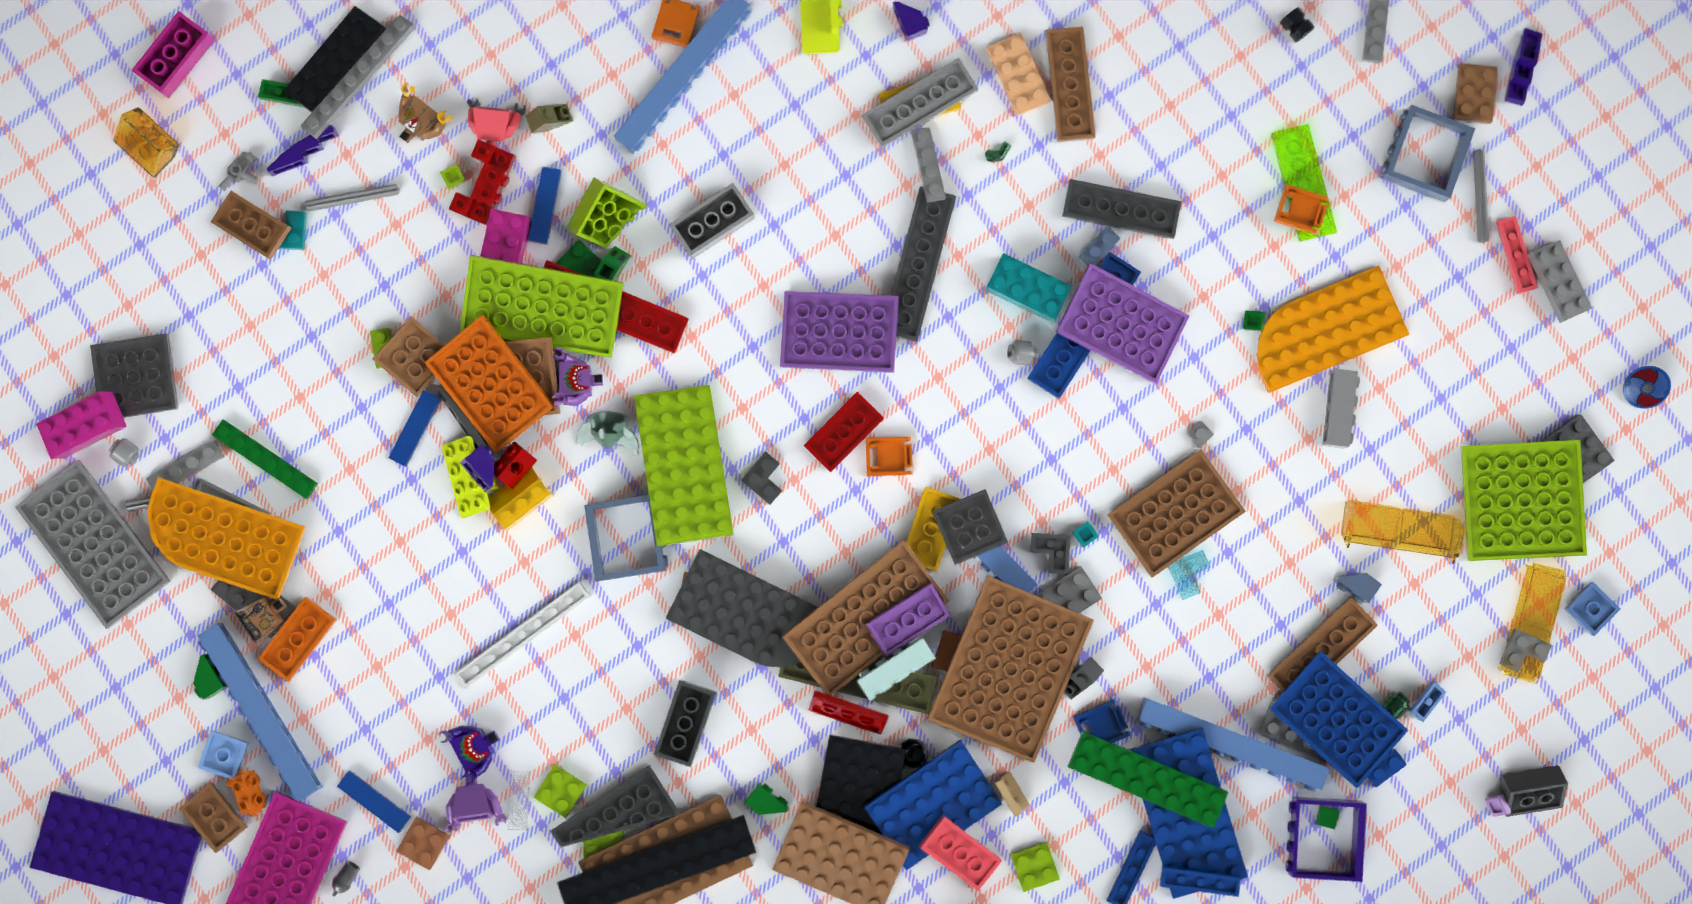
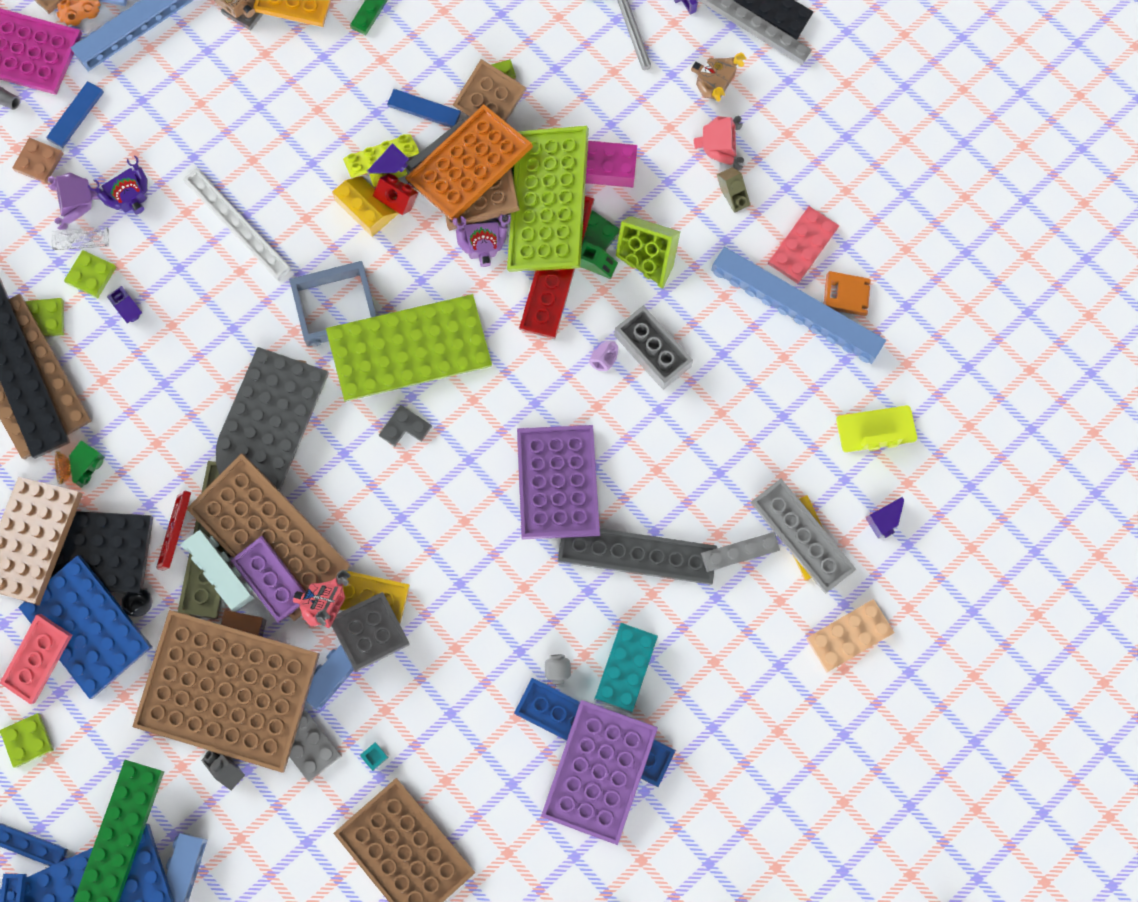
camera: 85 degrees right, 10 degrees down
orange plate [258,597,337,682] -> none
lime plate [440,163,466,190] -> none
red bracket [449,139,517,226] -> none
blue tile [528,166,562,245] -> none
dark grey wing [550,765,681,848] -> none
sand green helmet [576,411,640,455] -> none
dark grey brick [653,679,717,767] -> none
red plate [803,392,884,473] -> none
orange container [865,436,913,477] -> none
clear green arm [985,141,1011,163] -> none
tan bracket [994,772,1030,817] -> none
dark grey plate [1030,533,1071,574] -> none
medium nougat plate [1045,26,1096,142] -> none
dark grey plate [1062,179,1182,239] -> none
blue container [1073,699,1131,743] -> none
sand blue brick [1079,226,1121,266] -> none
clear light blue plate [1168,550,1211,600] -> none
light grey plate [1186,421,1214,448] -> none
none -> clear orange hat [54,451,71,484]
none -> dark purple slope [107,286,142,324]
none -> torso [293,570,351,628]
none -> lavender rock [589,341,618,371]
none -> coral plate [768,206,840,284]

